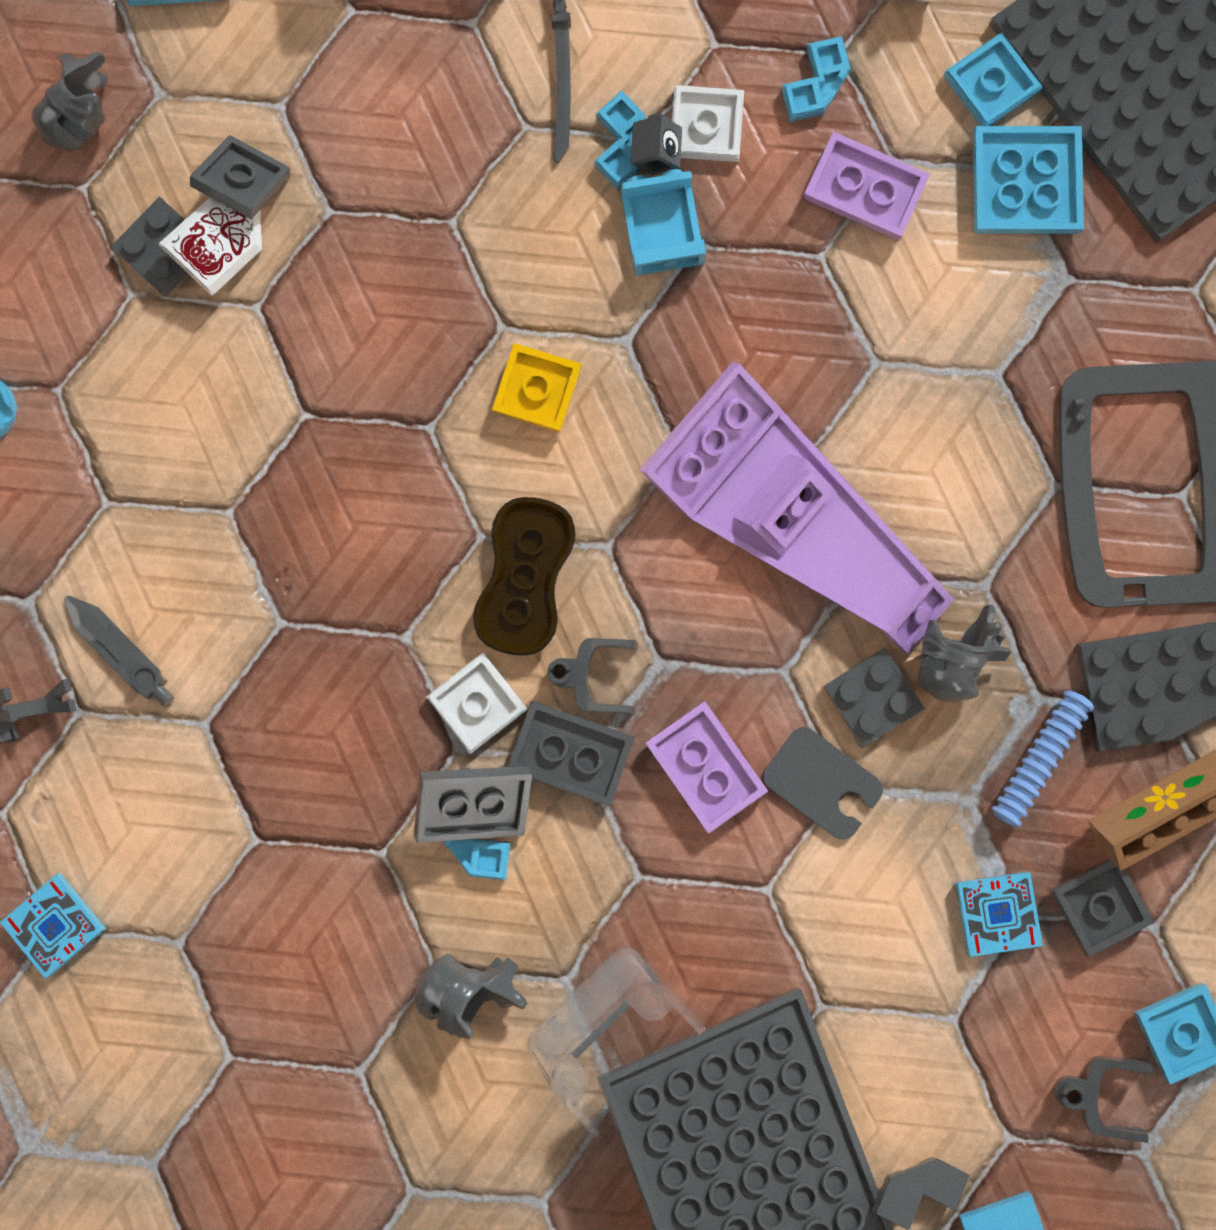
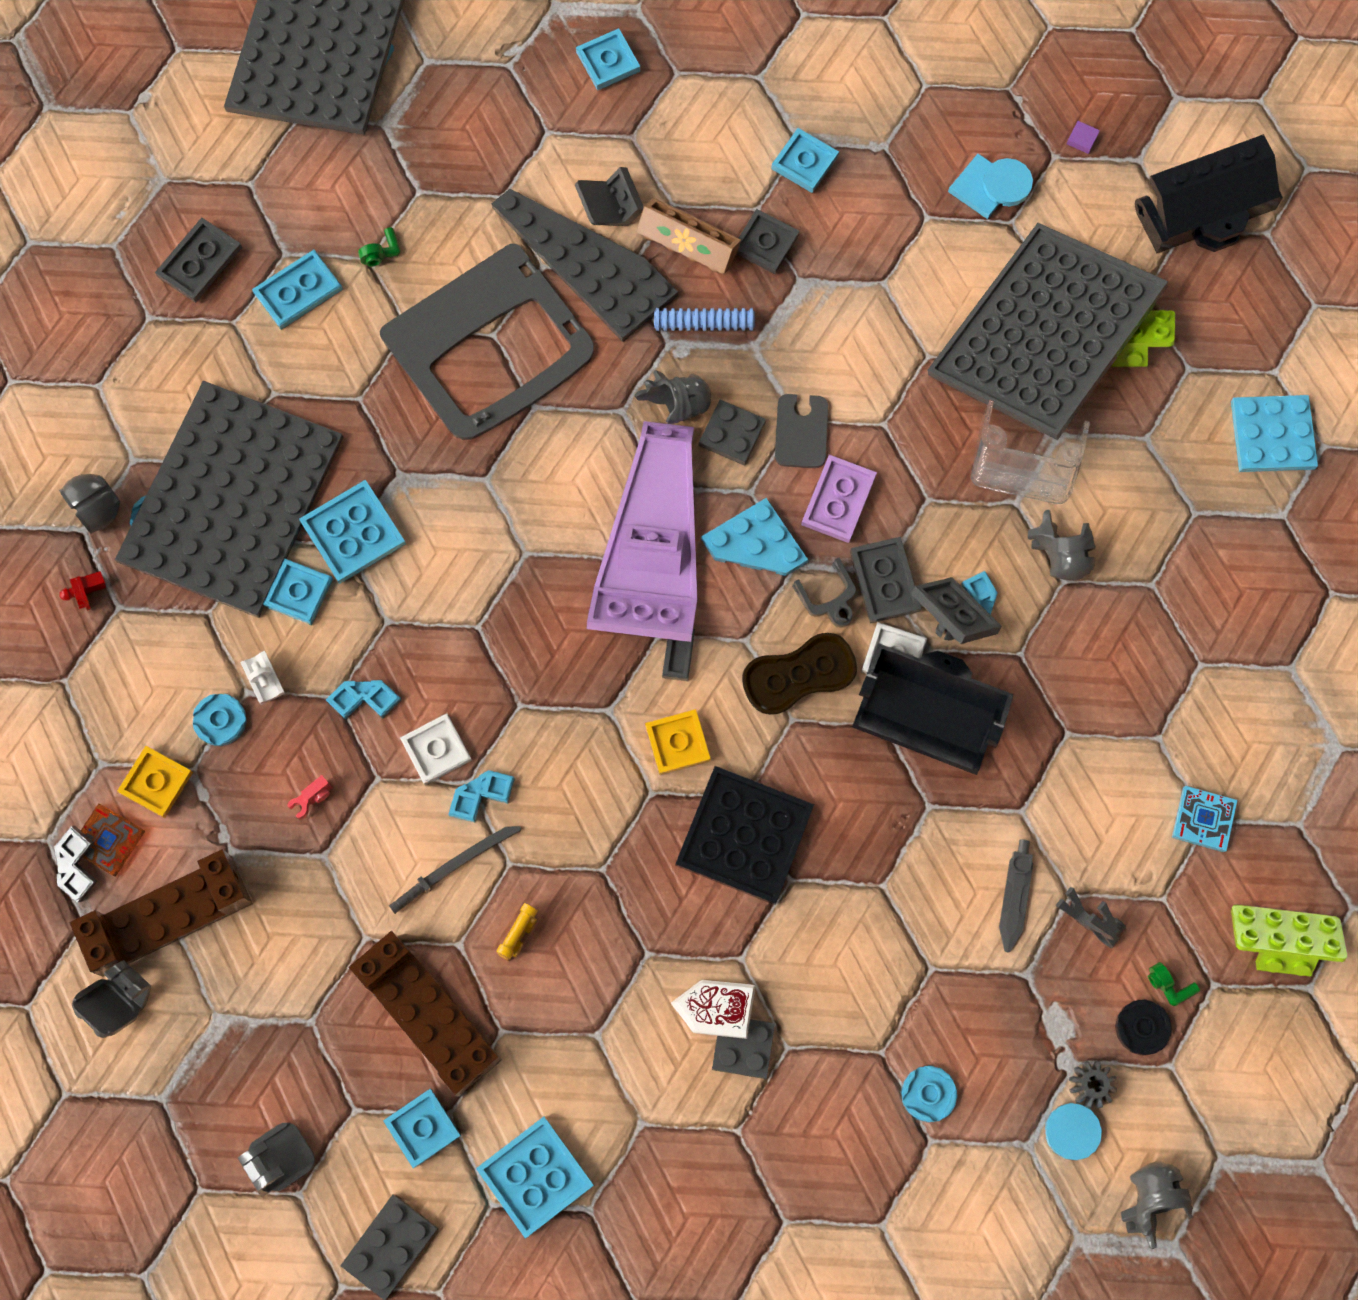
camera: 130 degrees left, 10 degrees down
dark grey piece [32,52,108,151] -> none
dark grey plate [190,135,290,220] -> none
medium azure panel [621,169,706,276] -> none
dark grey brick [631,114,682,175] -> none
lavender plate [803,131,930,241] -> none
dark grey tile [872,1157,970,1230] -> none
medium azure tile [955,872,1043,957] -> none
dark grey piece [1054,1056,1153,1143] -> none
none -> yellow plate [496,903,538,961]
none -> dark grey tile [662,629,695,681]
none -> black plate [675,766,814,905]
none -> medium azure plate [701,498,808,576]
none -> black piece [852,643,1014,775]

